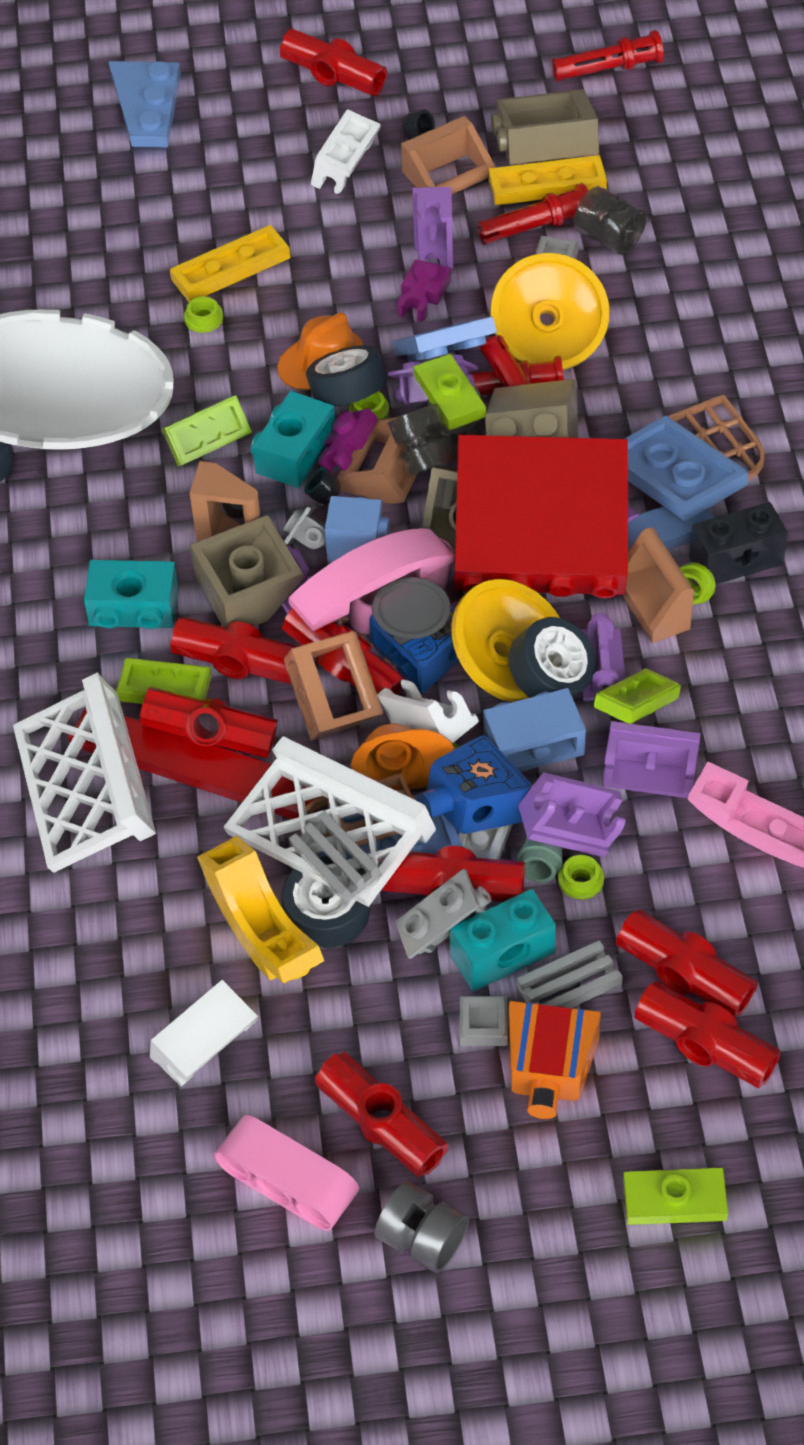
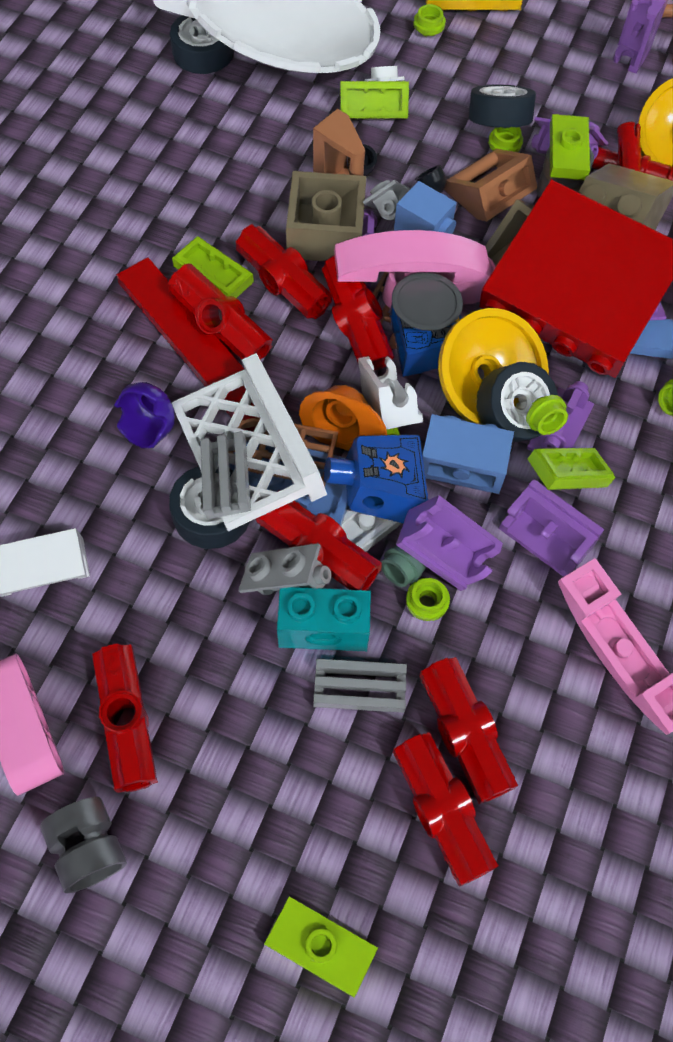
camera: 25 degrees right, 10 degrees up
white fence [13,672,156,873] -> none
teal brick [84,560,179,629] -> none
yellow arch [197,836,324,984] -> none
teal brick [250,391,335,489] -> none
orange piece [277,312,363,390] -> none
nougat tile [284,631,384,741] -> none
magenta plate [318,408,379,472] -> none
clear smoke wheel [388,403,458,477] -> none
plate [391,316,497,362] -> none
magenta plate [398,259,451,322] -> none
light grey tile [460,996,508,1046] -> none
torso [509,1001,601,1119] -> none
nougat tile [622,527,694,643] -> none
none -> dark purple hair [114,382,175,449]
none -> white plate [365,66,405,81]
none -> lime plate [526,395,568,435]

